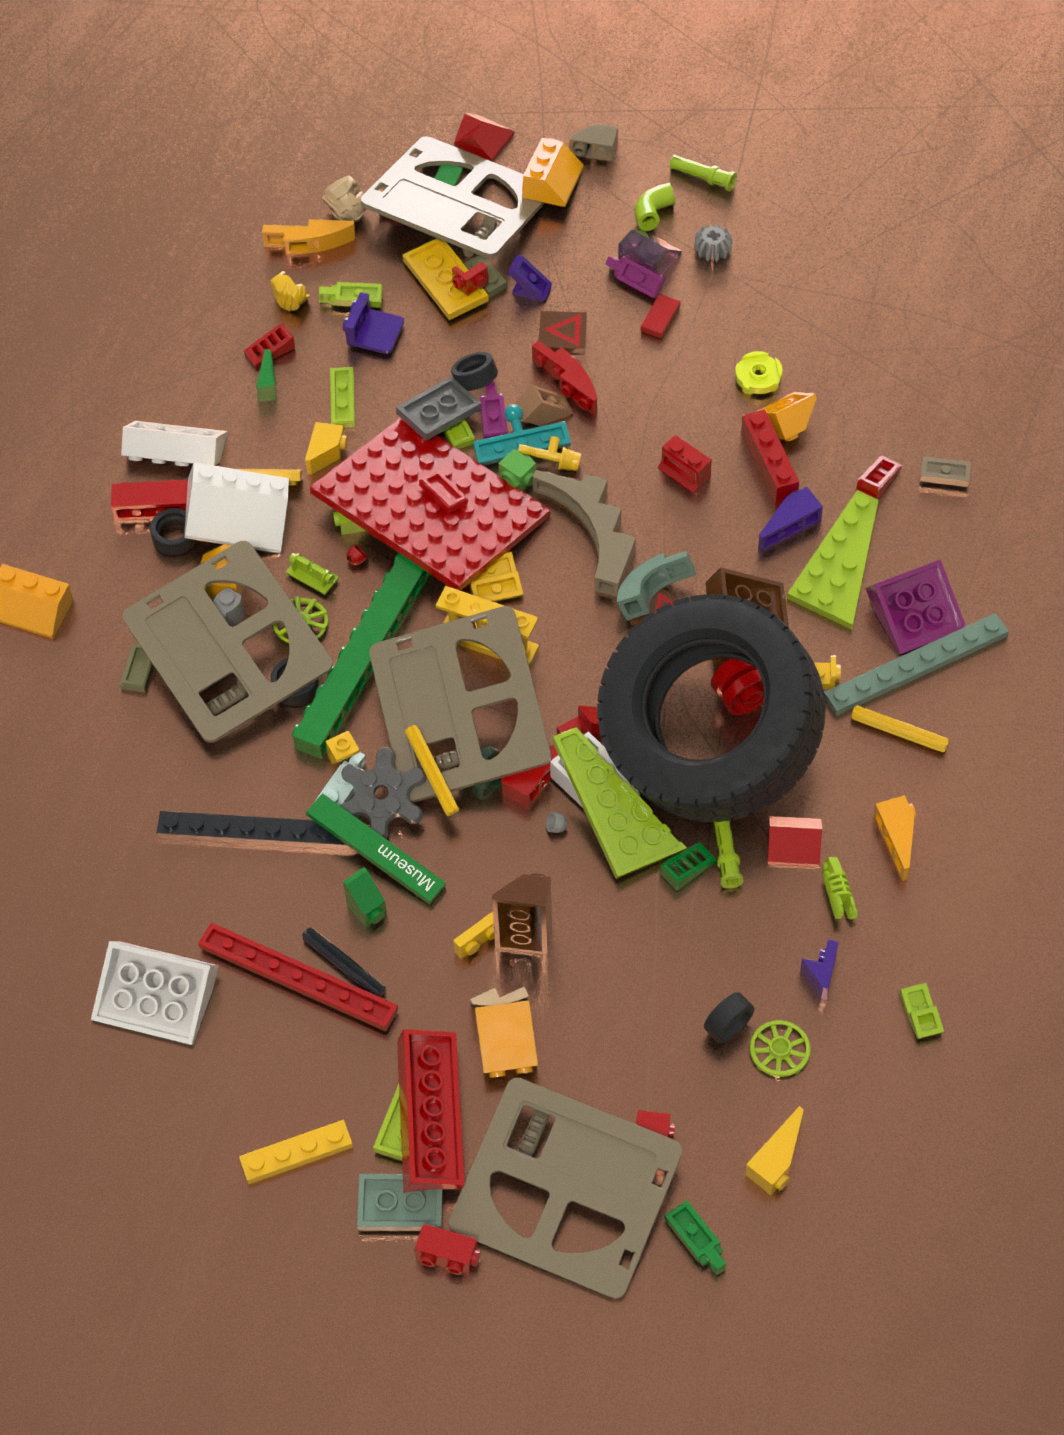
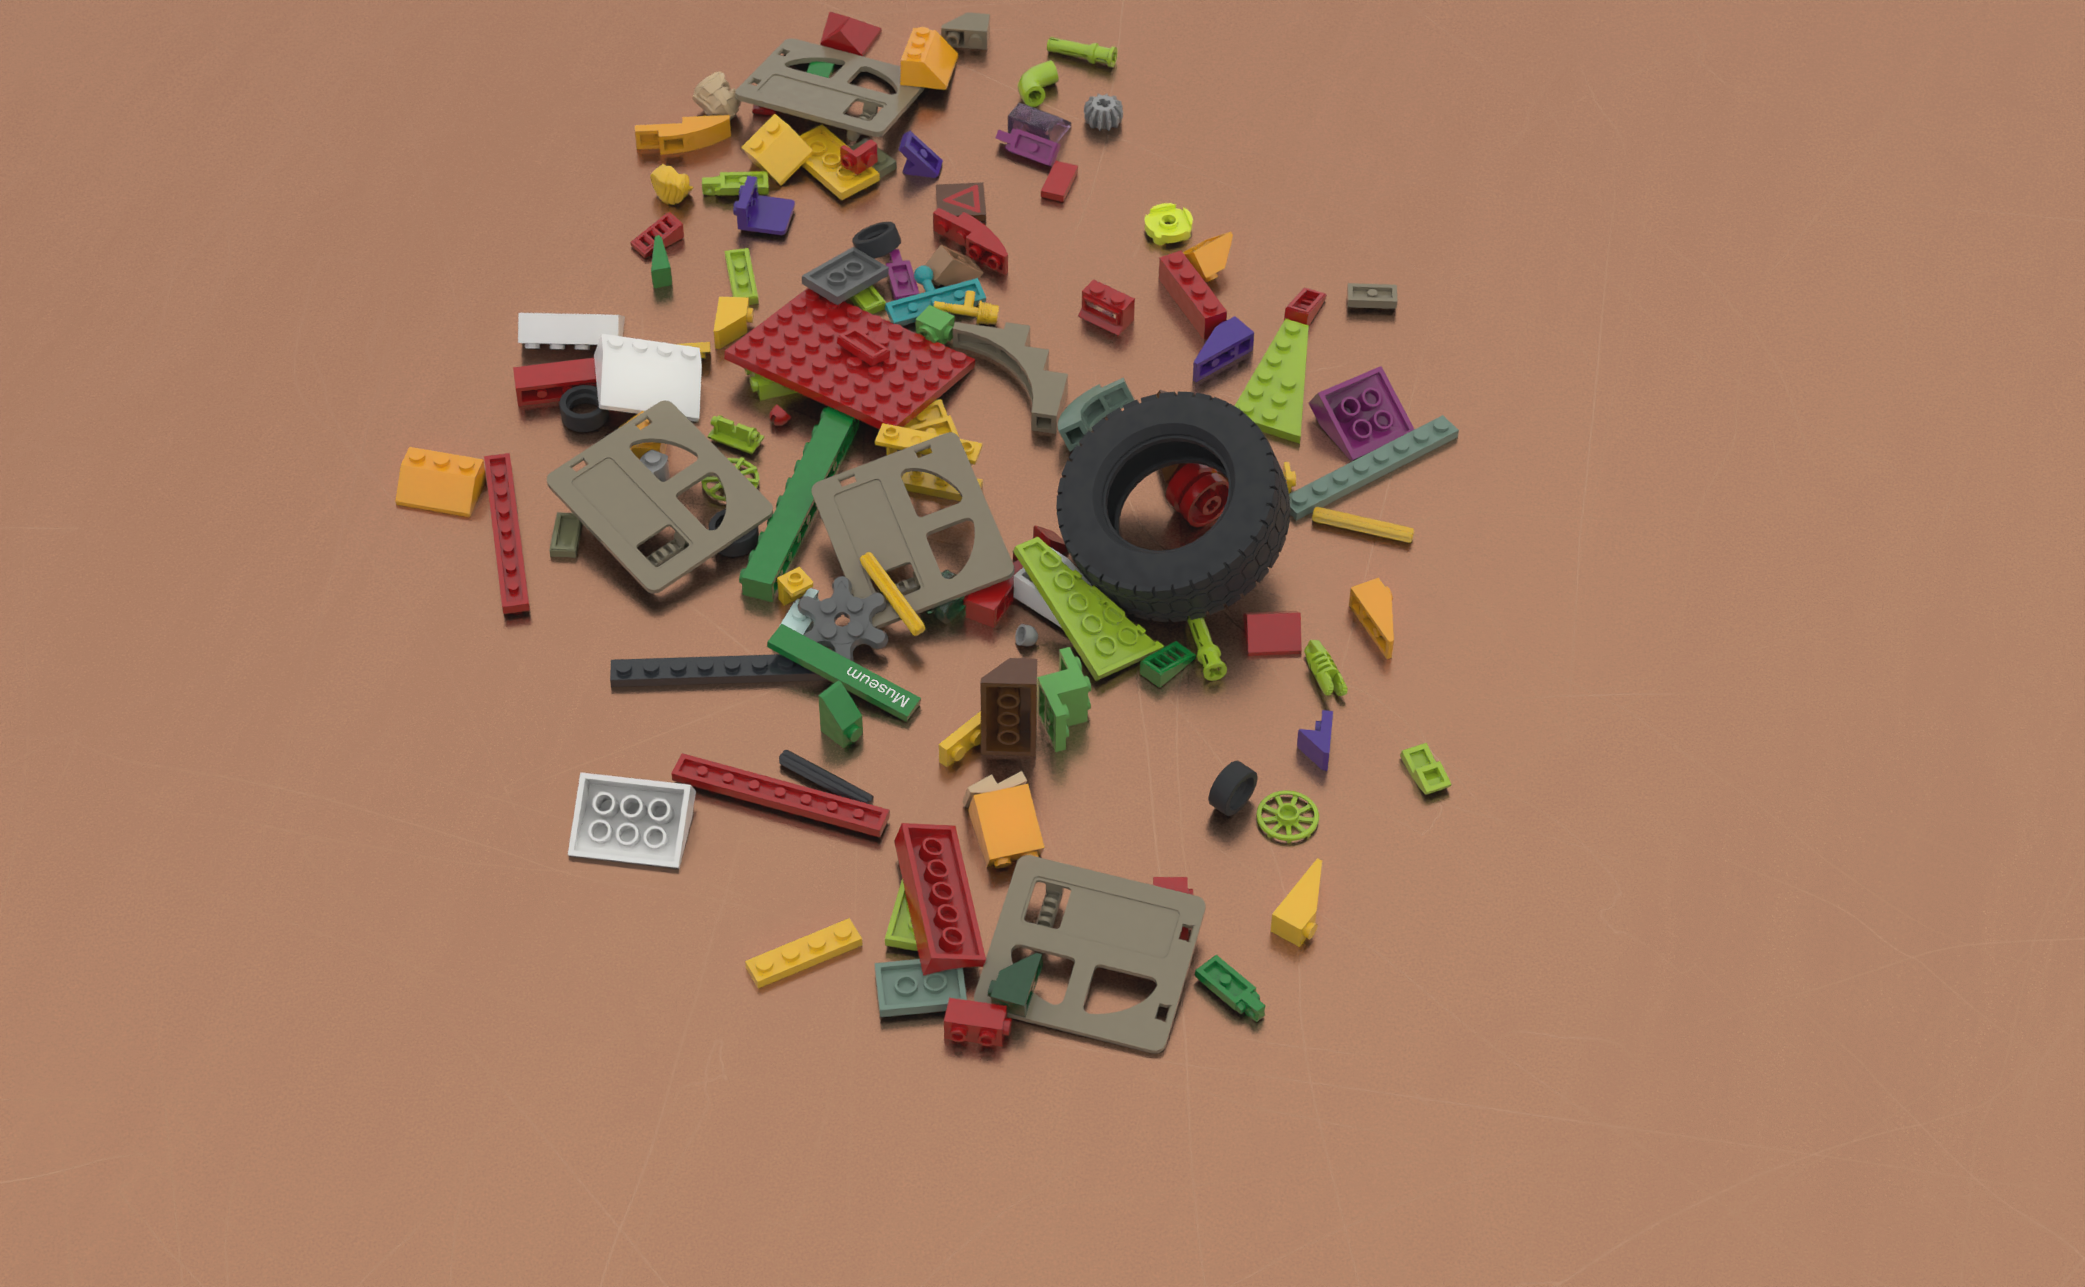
camera: 10 degrees left, 10 degrees down
none -> red plate [484,453,530,614]
none -> yellow slope [741,114,814,186]
none -> dark green slope [987,953,1043,1018]
none -> bright green bracket [1037,647,1091,752]

